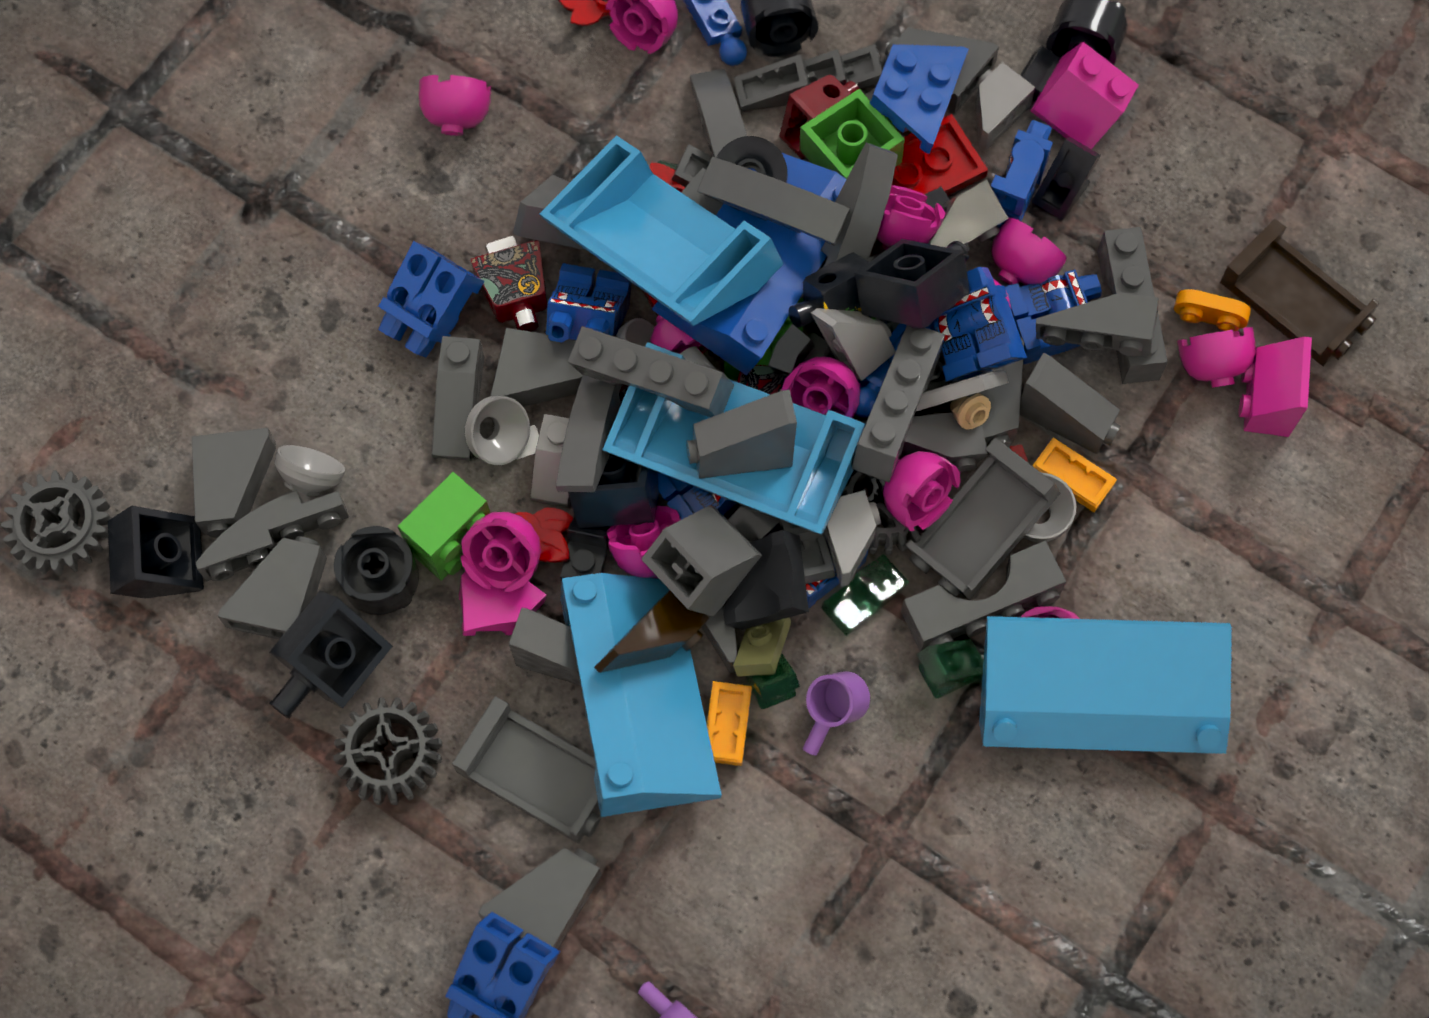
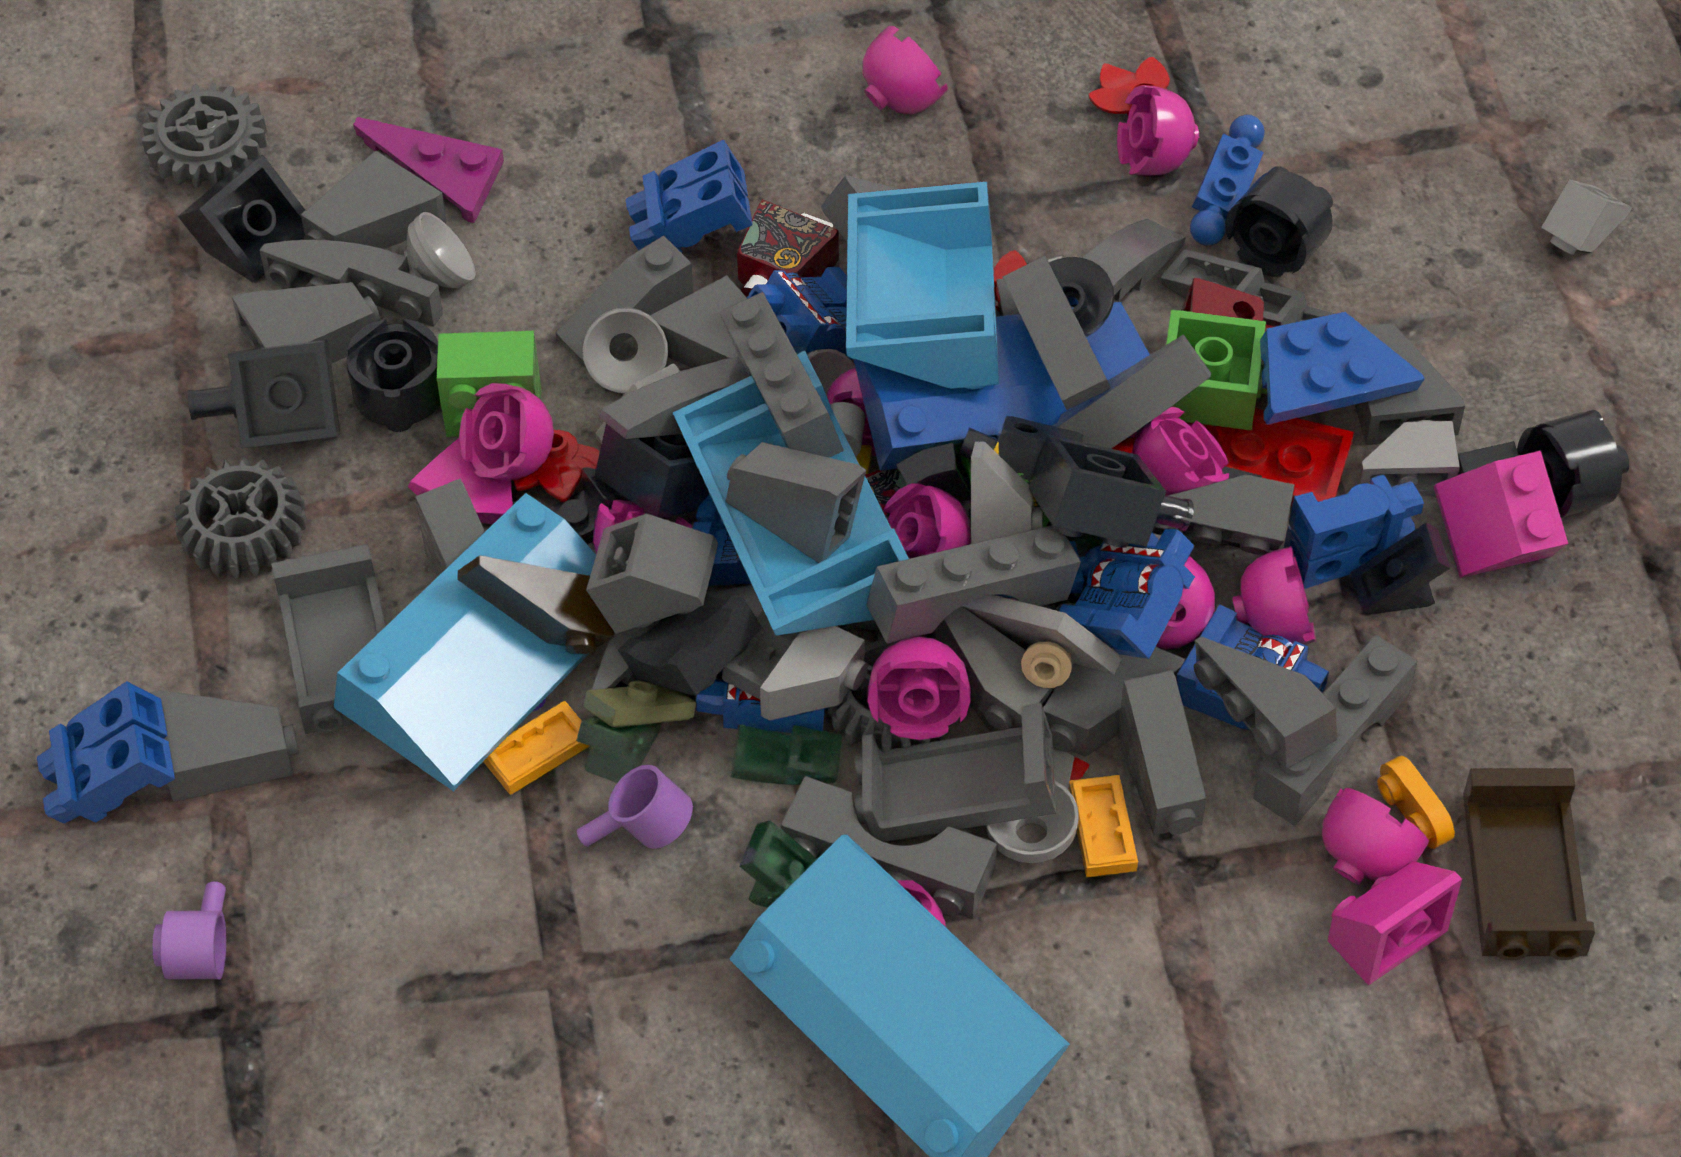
camera: 45 degrees right, 15 degrees down
none -> magenta wing [353,117,504,223]

